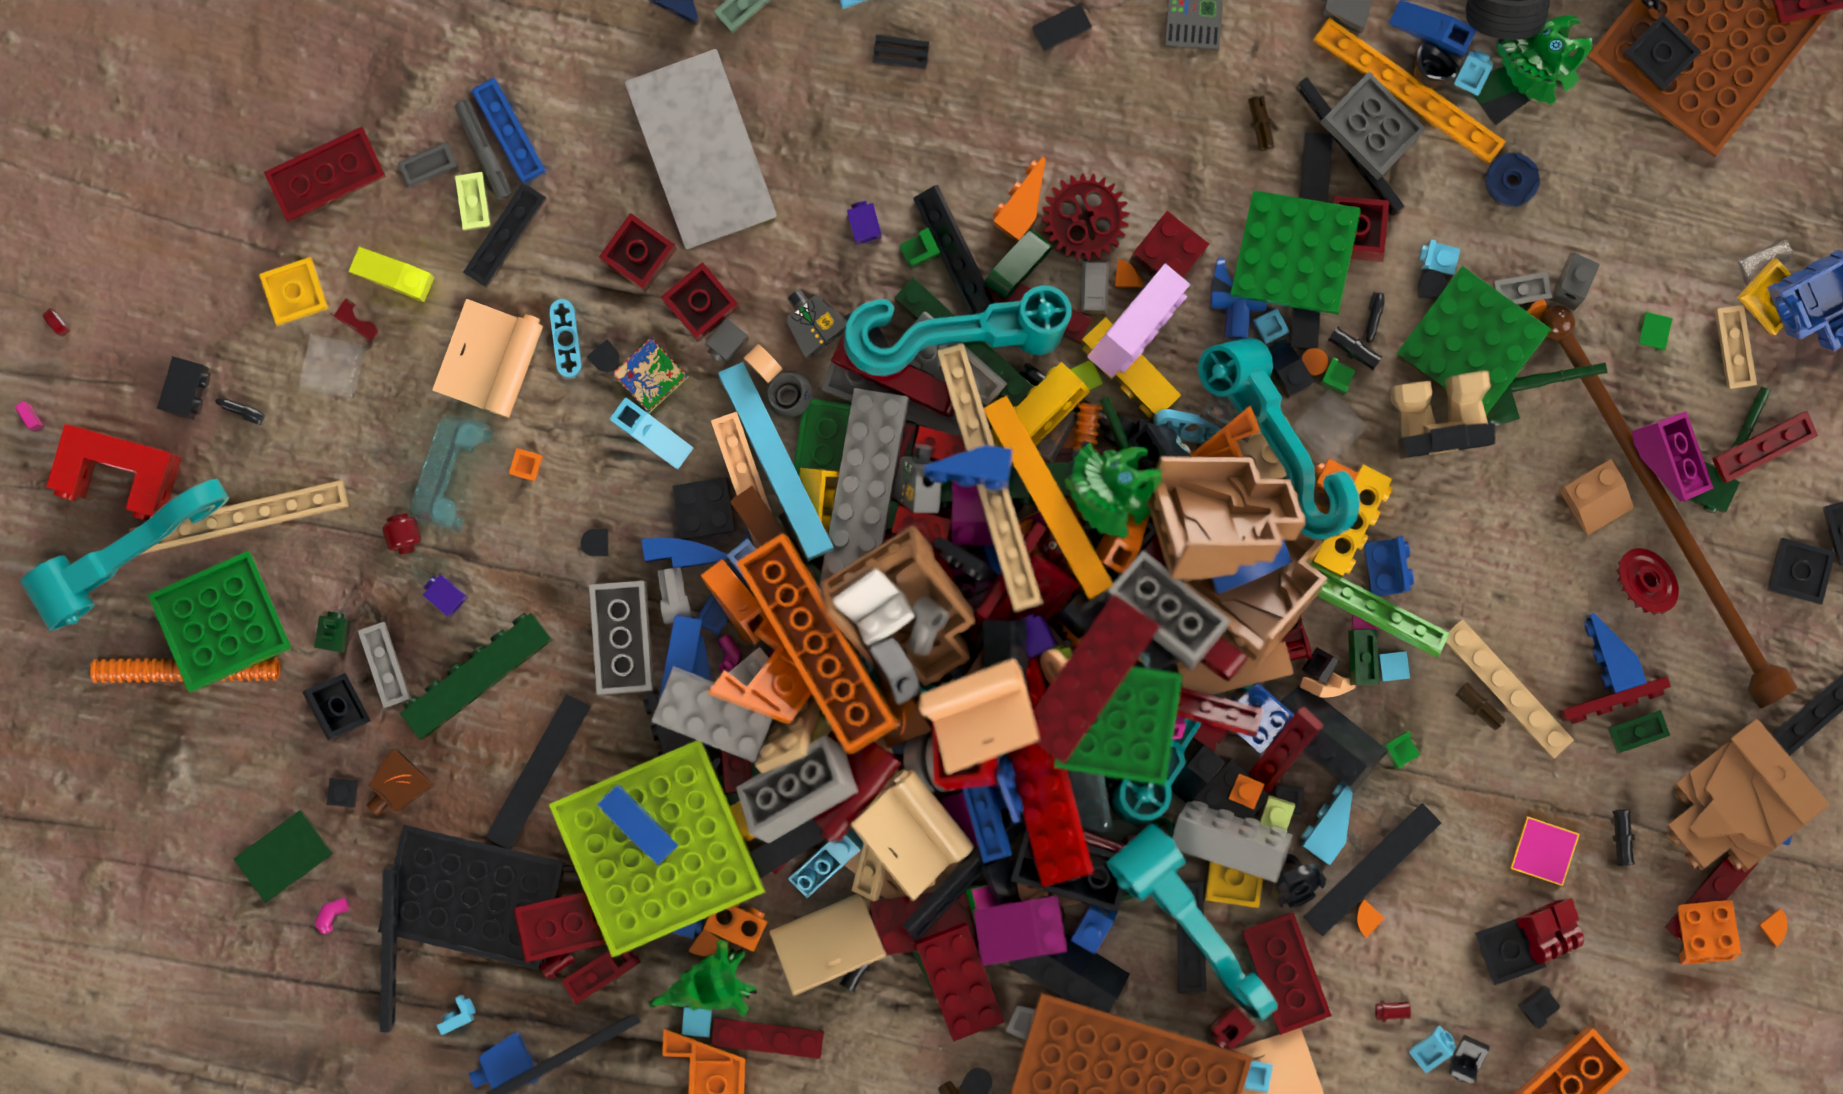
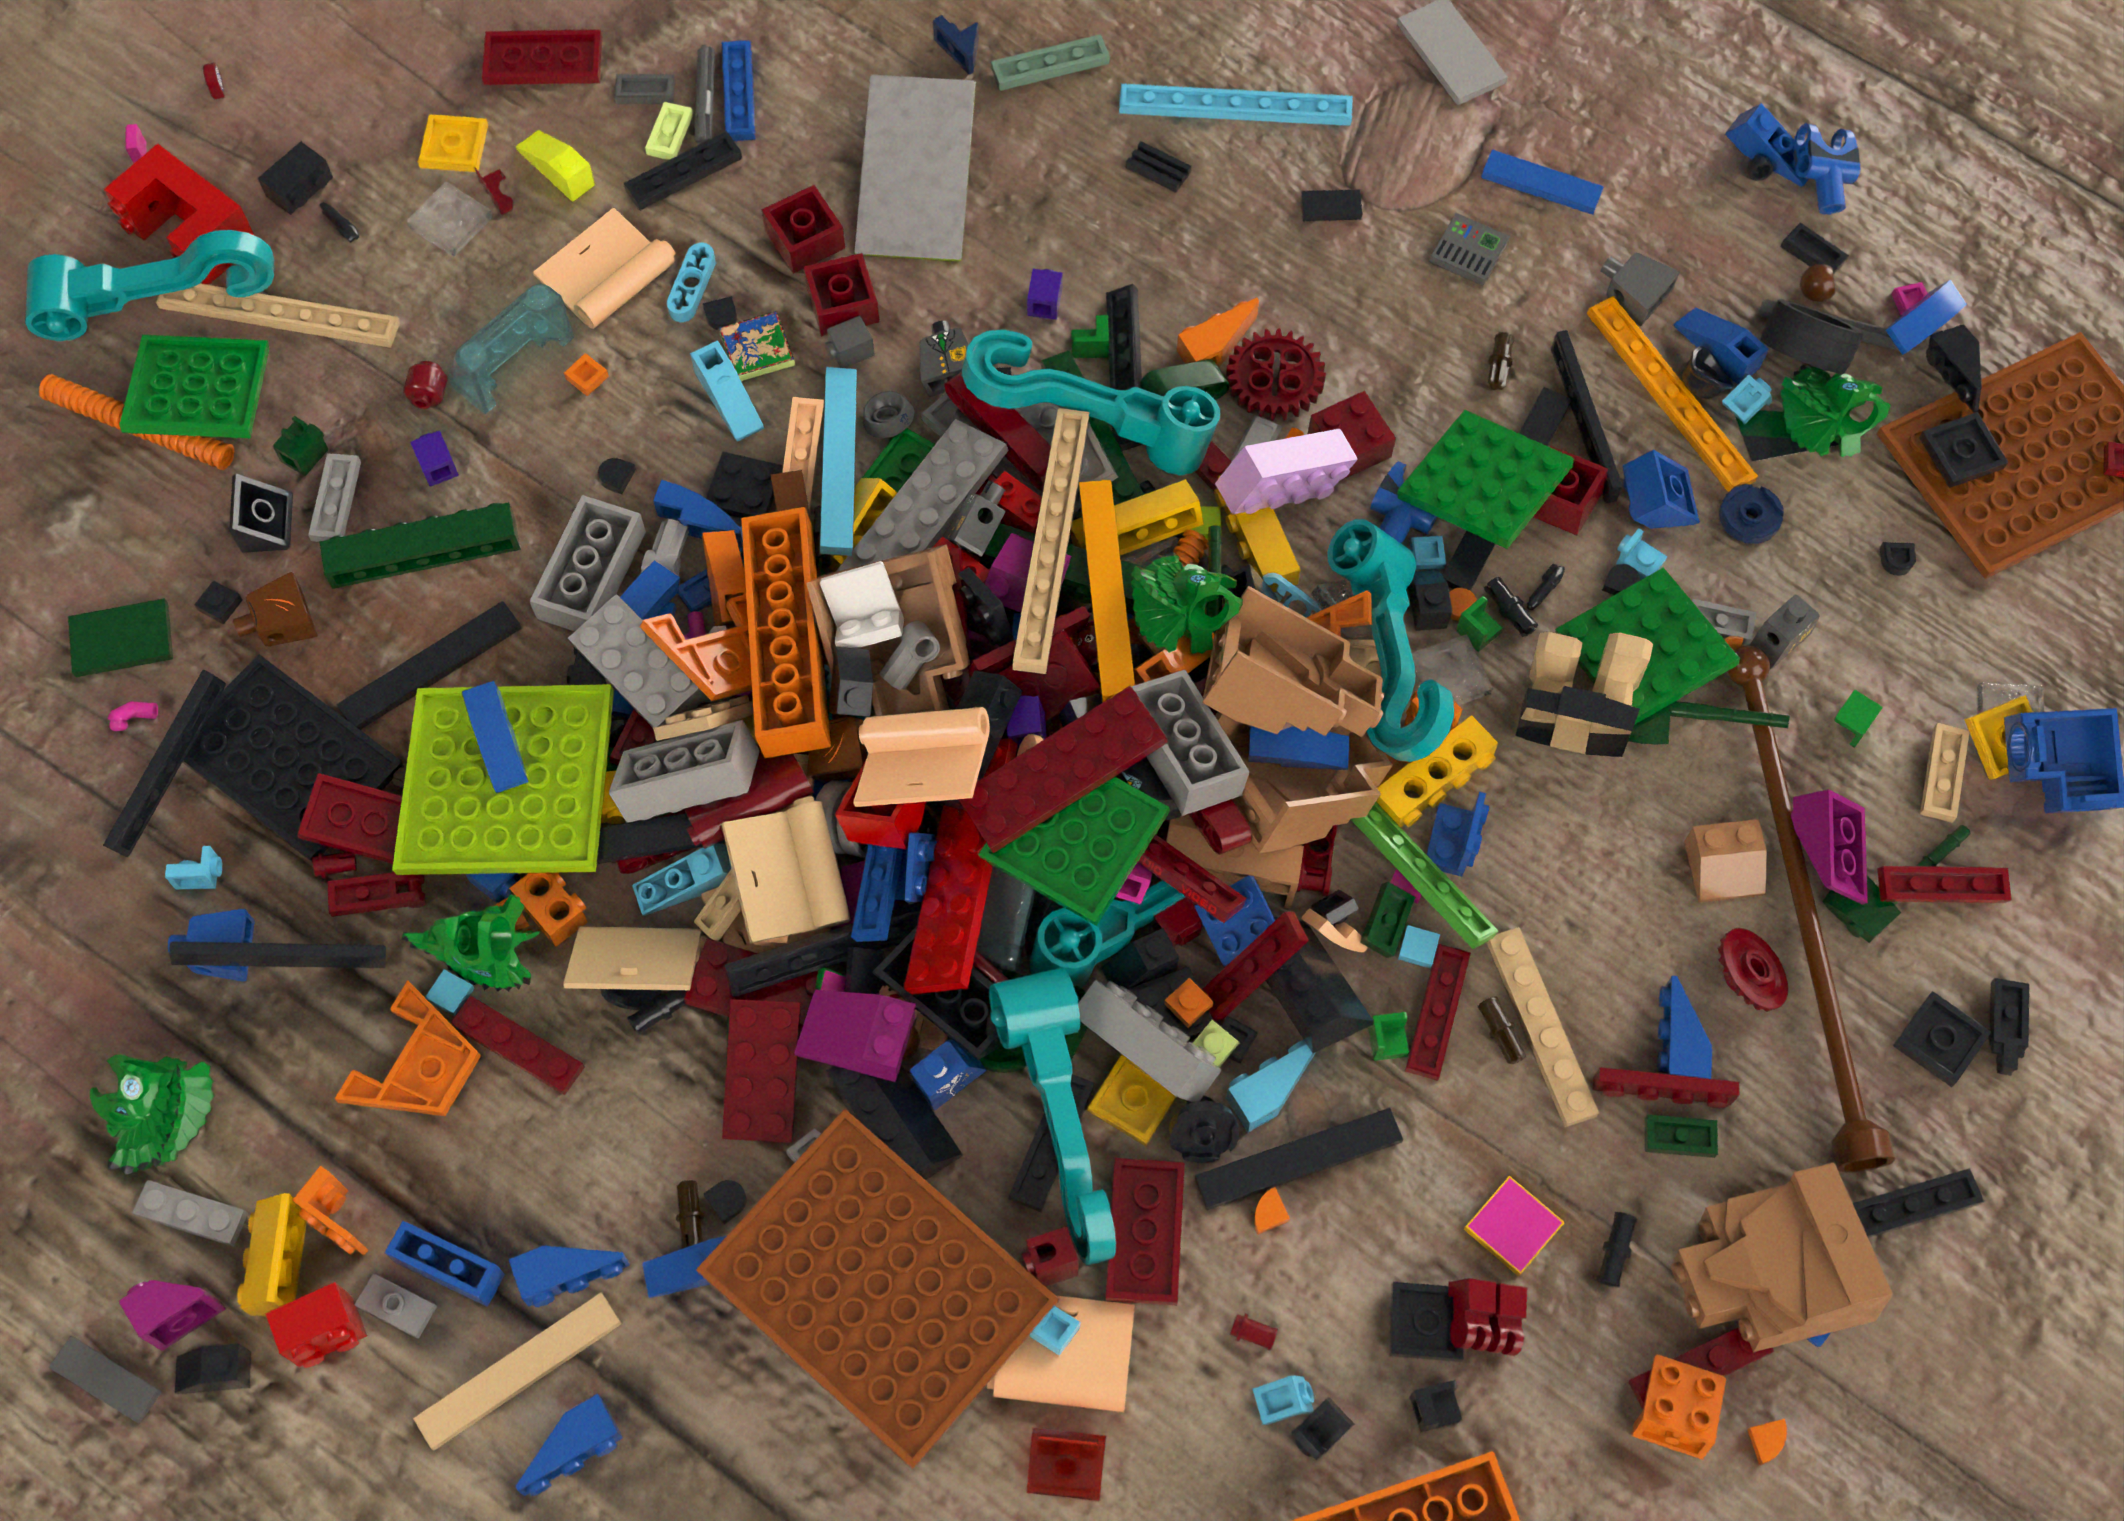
camera: 25 degrees right, 20 degrees down
light nougat piece [744,344,782,383] -> none
blue slope [924,445,1013,491] -> none
dark grey plate [1320,72,1426,180] -> none
none -> dark red tile [1405,943,1471,1081]
none -> blue slope [1622,450,1700,529]
none -> black tile [1880,542,1916,576]

